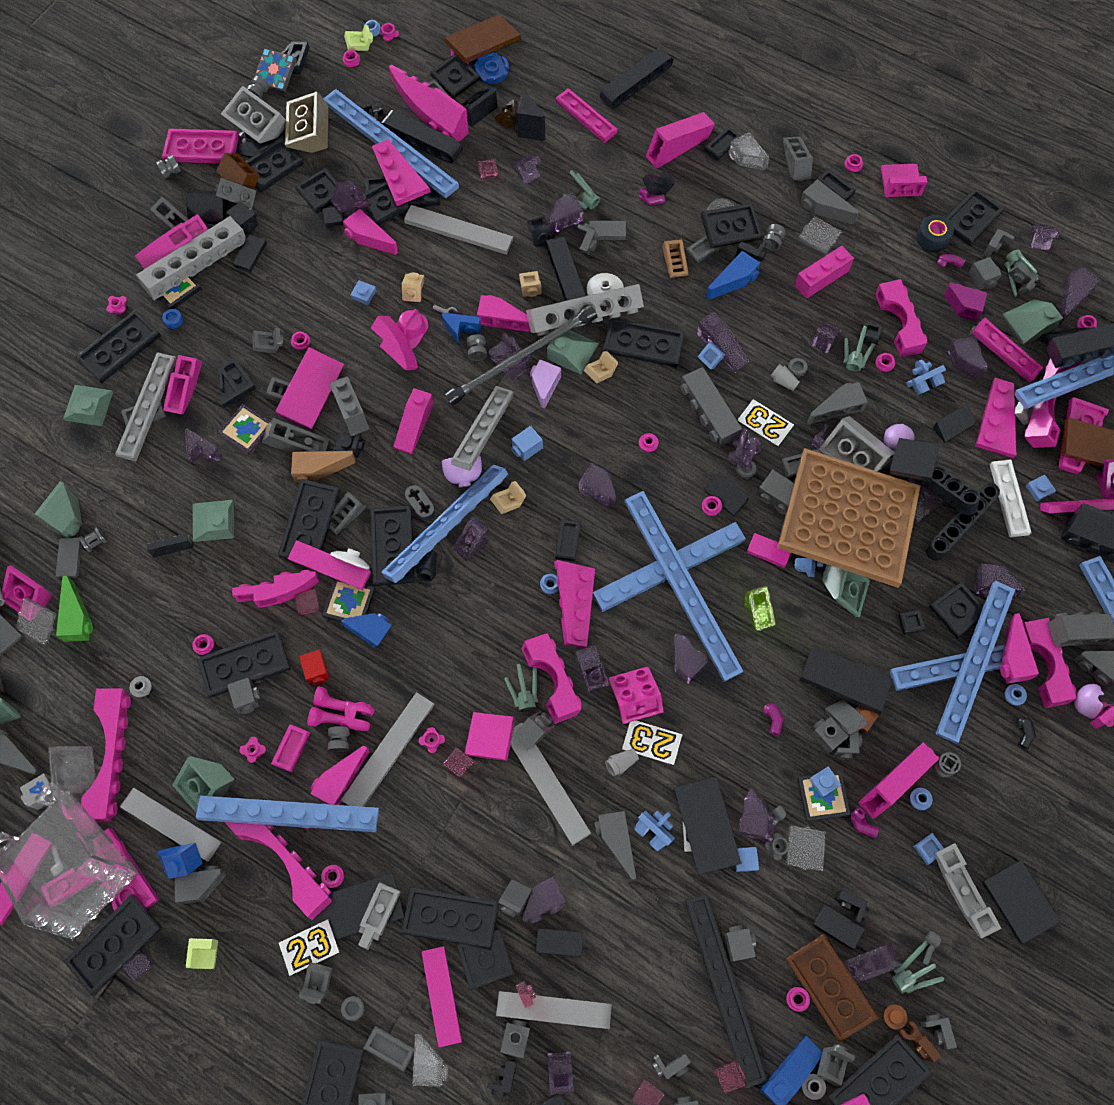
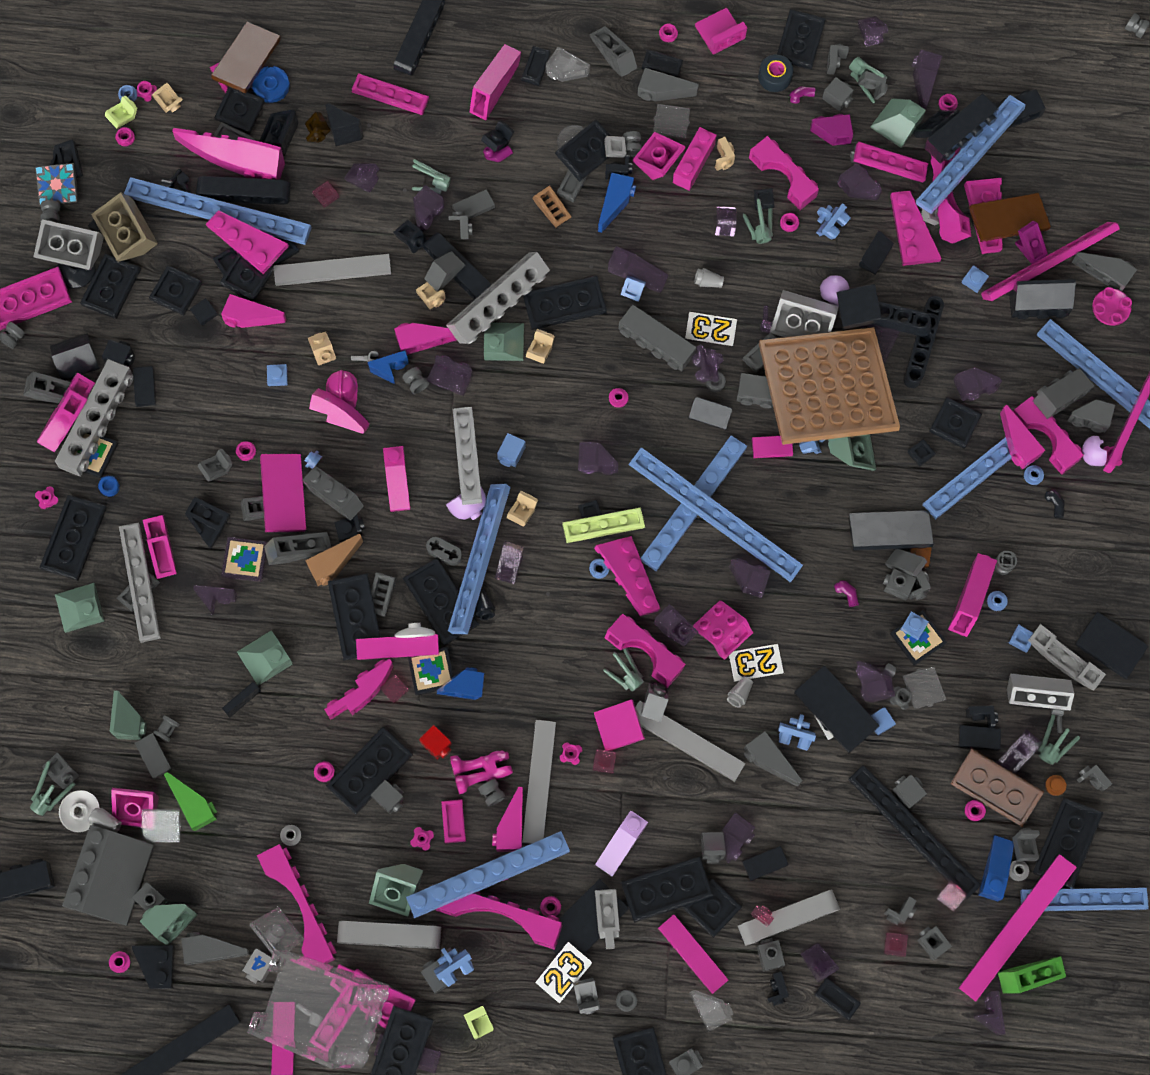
camera: 30 degrees left, 5 degrees up
blue slope [157,843,203,879] -> none
dark grey hinge [215,178,256,208] -> none
reddish brown brick [216,153,260,190] -> none
clear purple slope [331,181,371,212] -> none
dark grey tile [363,1026,416,1072] -> none
dark grey hose [444,304,598,406] -> none
lavender slope [530,360,561,409] -> none
white dish [587,273,624,306] -> none
dark pink plate [702,496,722,516] -> none
clear neon green slope [744,586,776,631] -> none
dark grey tile [787,358,808,378] -> none
dark grey slope [807,382,867,425] -> none
magenta arm [851,808,879,838] -> none
reddish brown plate [898,1021,941,1062] -> none
medium blue plate [935,581,1015,744] -> none
white tile [990,460,1031,537] -> none
none -> tan bracket [152,83,183,113]
none -> medium blue plate [304,451,322,469]
none -> dark grey slope [424,251,465,292]
none -> medium blue hips [433,948,474,987]
none -> yellowish green tile [562,507,645,543]
none -> lavender slope [595,811,648,876]
none -> light grey plate [605,136,626,158]
none -> dark pink slope [633,132,685,180]
none -> tan bracket [715,137,735,171]
none -> light grey brick [1007,674,1075,710]

